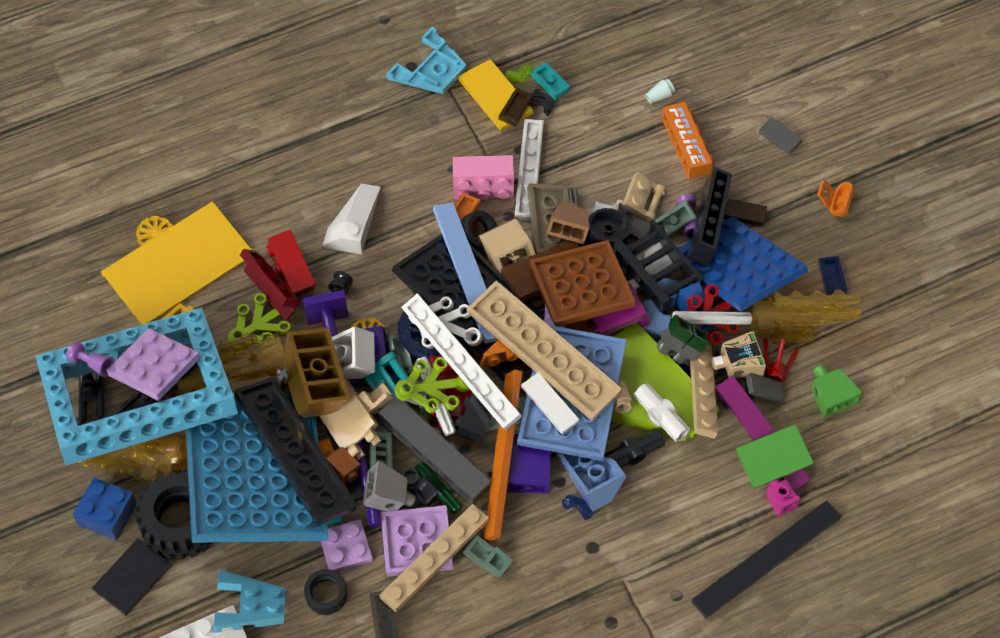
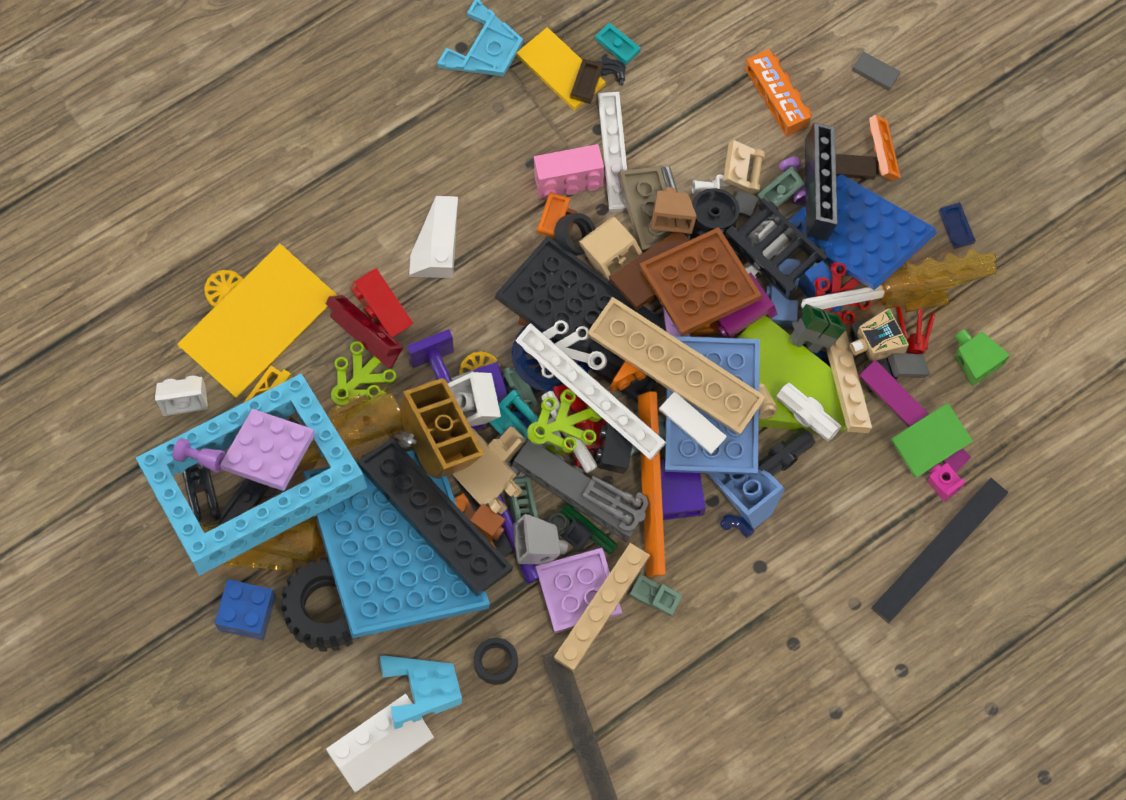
camera: 10 degrees left, 10 degrees up
black tile [92,539,171,616] -> none
lavender plate [321,519,373,572] -> none
black wheel [328,271,353,296] -> none
light blue tile [433,203,499,343] -> none
clear neon green arm [506,64,533,81] -> none
light aqua cone [645,79,675,104] -> none
orange bracket [817,180,855,217] -> none
none -> white slope [155,376,208,416]
none -> flat silver piece [582,476,648,532]
none -> orange plate [869,115,901,181]

